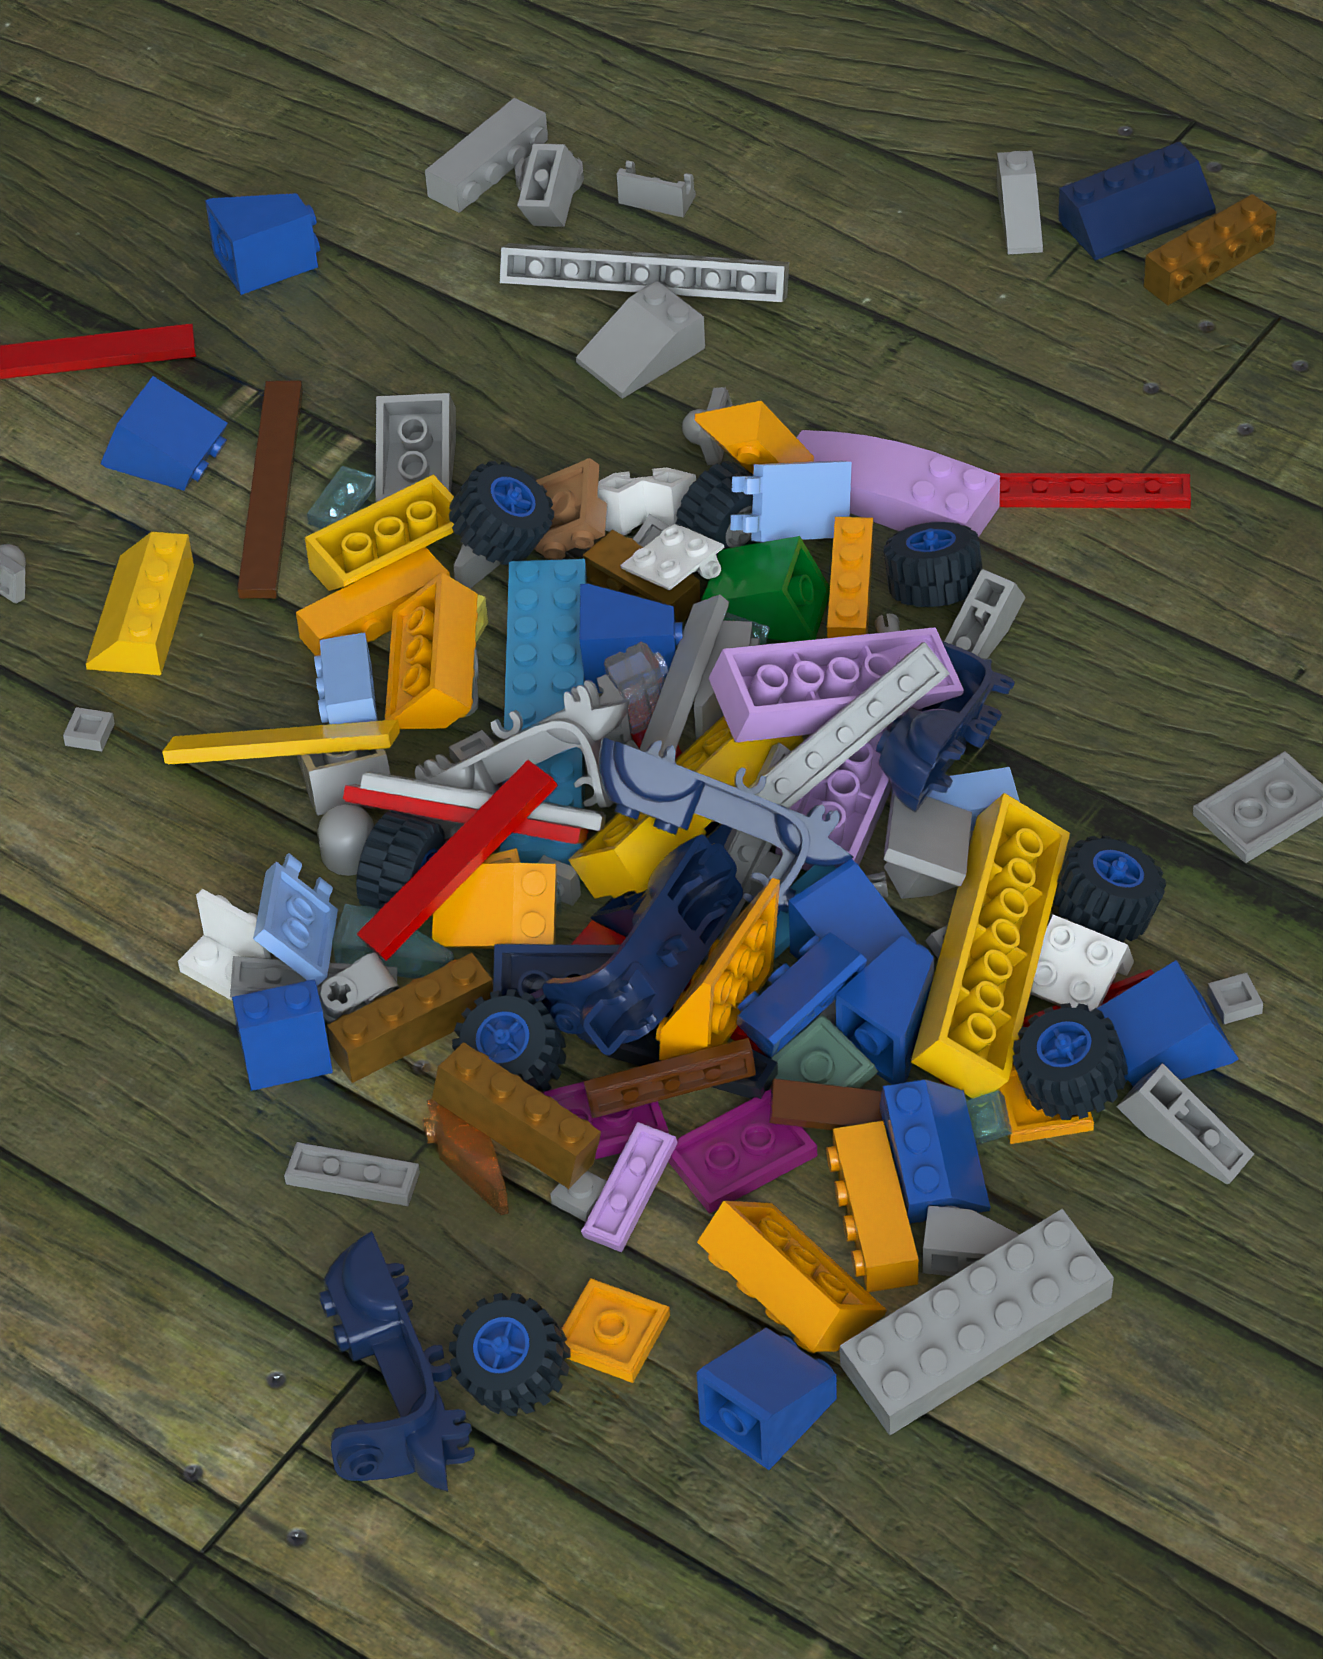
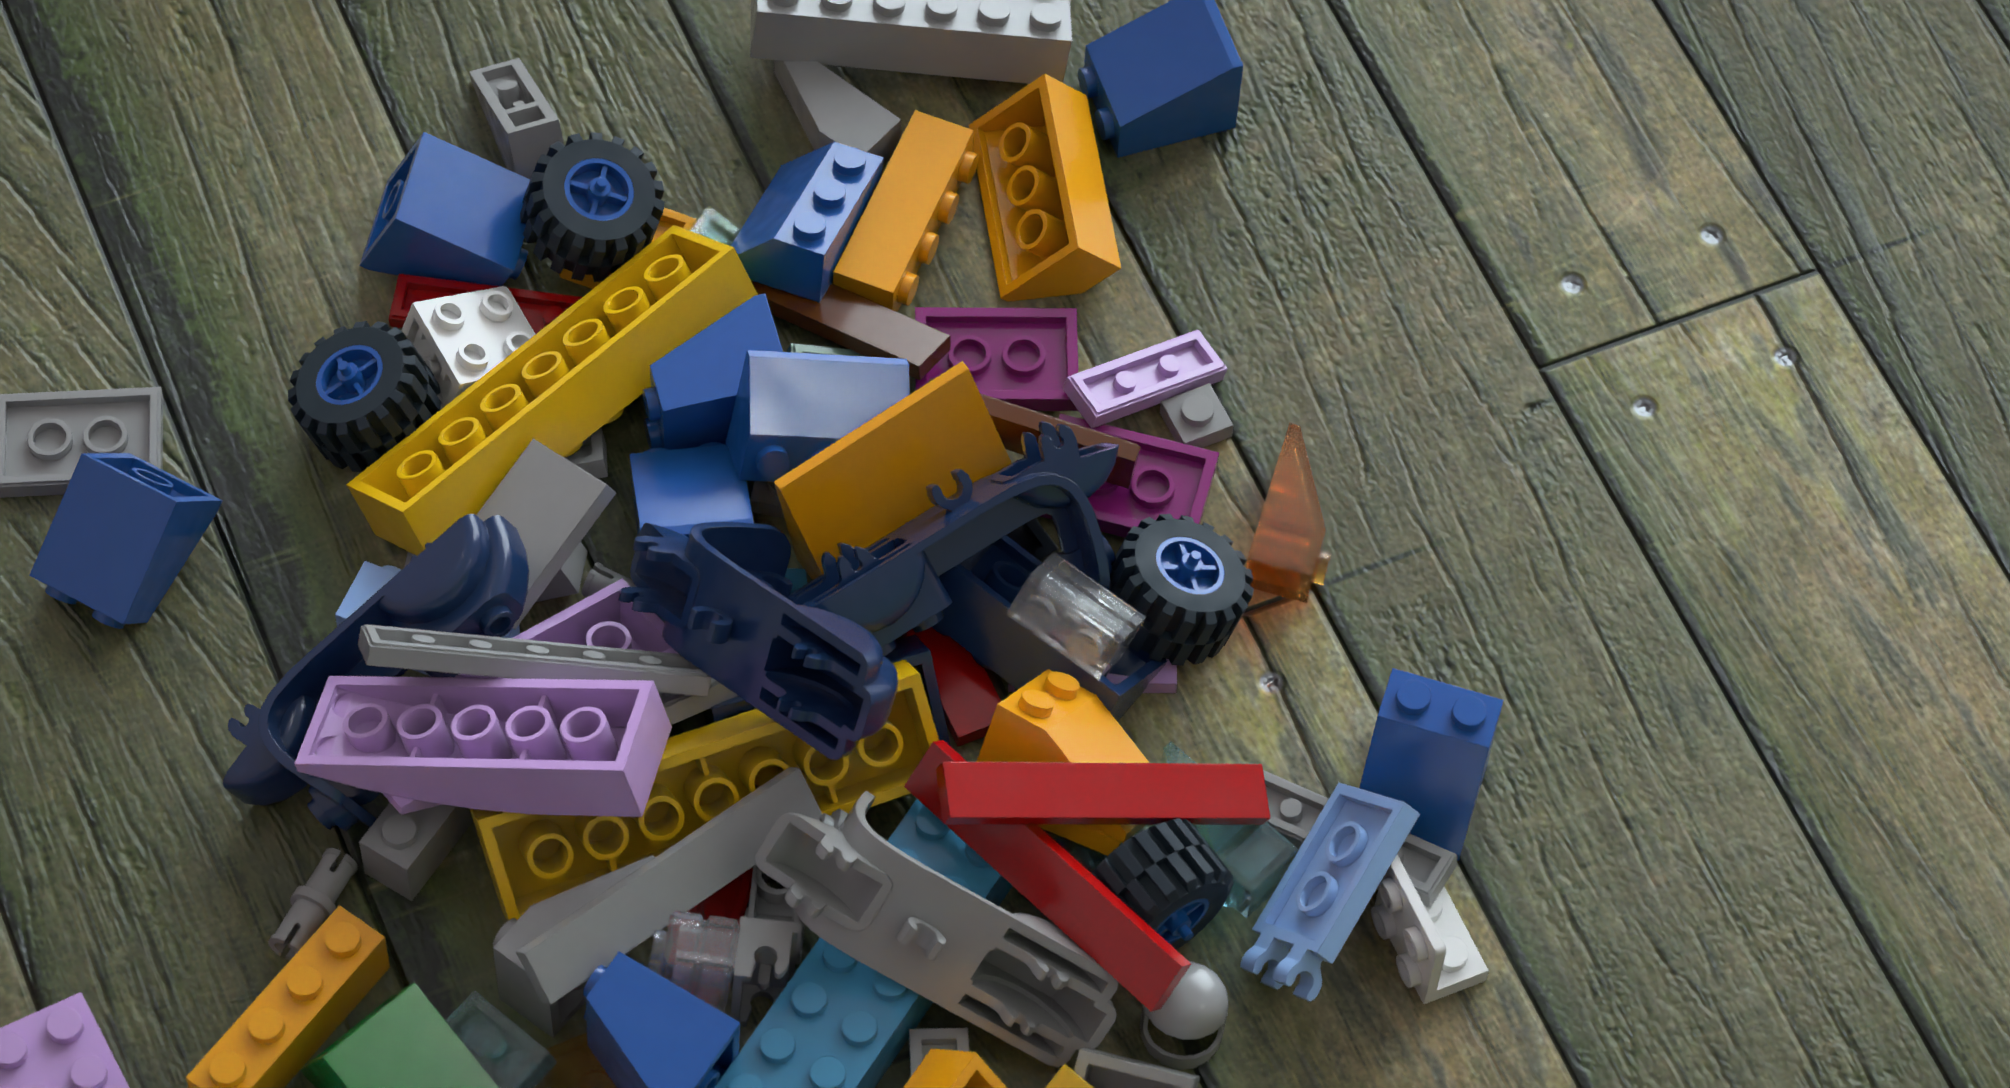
camera: 155 degrees left, 10 degrees up
light grey tile [284,1142,420,1206] -> none
dark blue piece [318,1231,475,1492] -> none
light grey piece [320,953,399,1024] -> none
pearl gold brick [327,953,493,1083] -> none
tile [360,771,606,831] -> none
pearl gold brick [432,1042,601,1189] -> none
black wheel [449,1293,571,1416] -> none
light orange tile [562,1278,670,1383] -> none
black wheel [884,522,983,607] -> none
light grey slope [944,569,1025,659] -> none
light grey plate [1207,973,1263,1025] -> none
none -> blue slope [29,453,223,629]
none -> clear brick [1006,552,1146,681]

